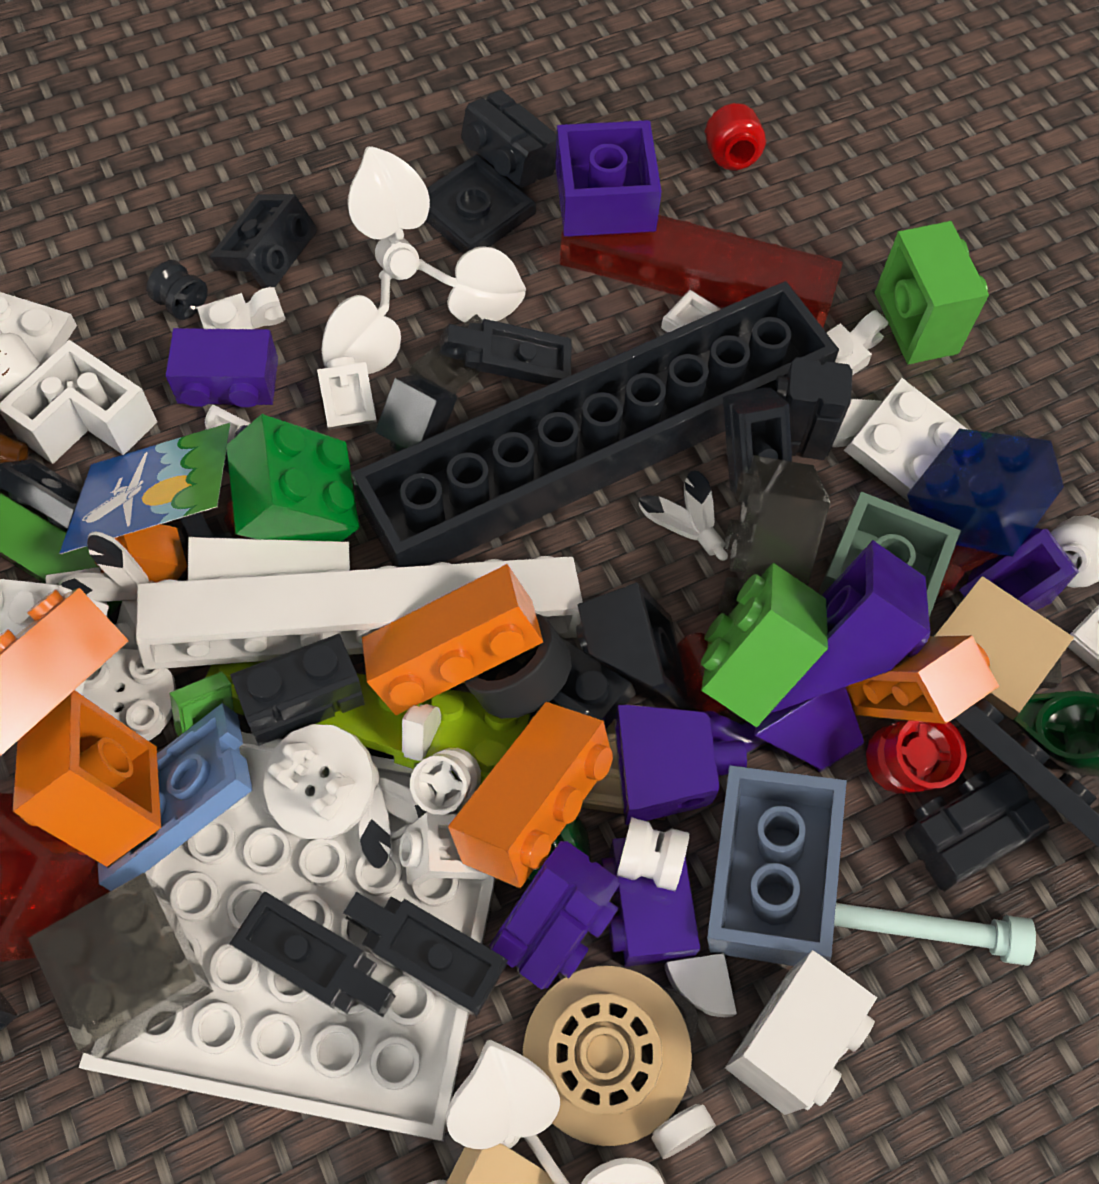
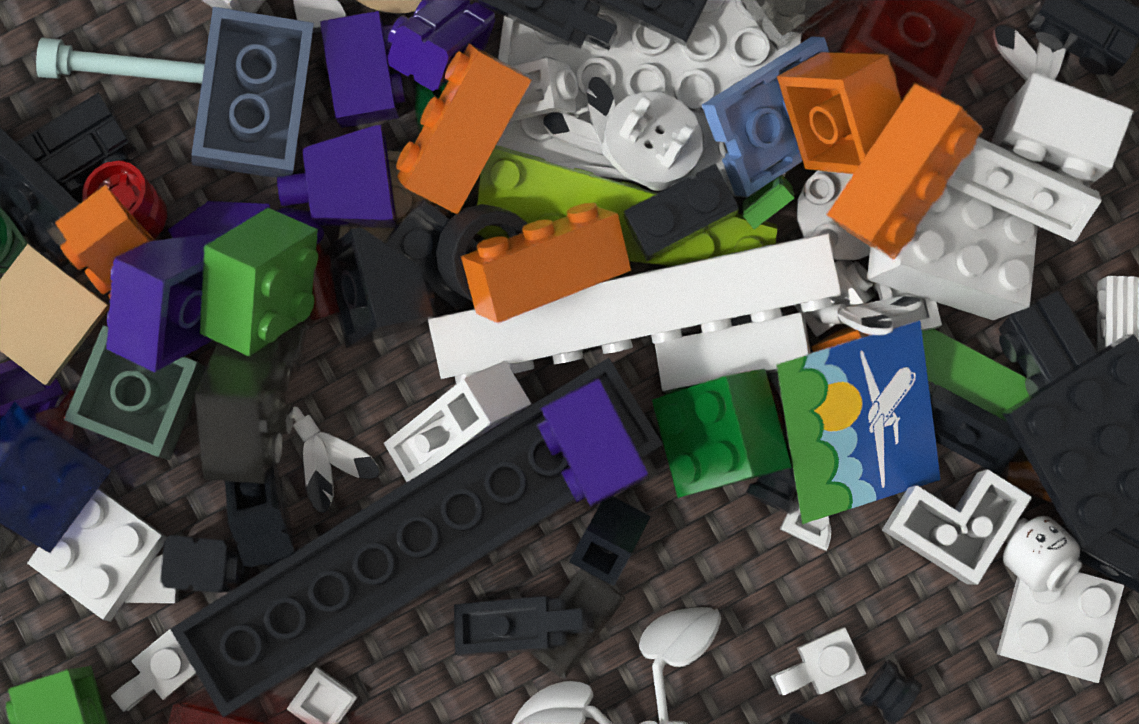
camera: 175 degrees left, 20 degrees up
dark purple brick [166,328,278,407] -> none
white bracket [317,357,377,430] -> none
white tile [402,704,441,761] -> none
white wheel [410,748,481,815] -> none
white wheel [617,817,689,892] -> none
none -> white slope [384,360,531,482]
none -> dark purple brick [537,379,648,507]

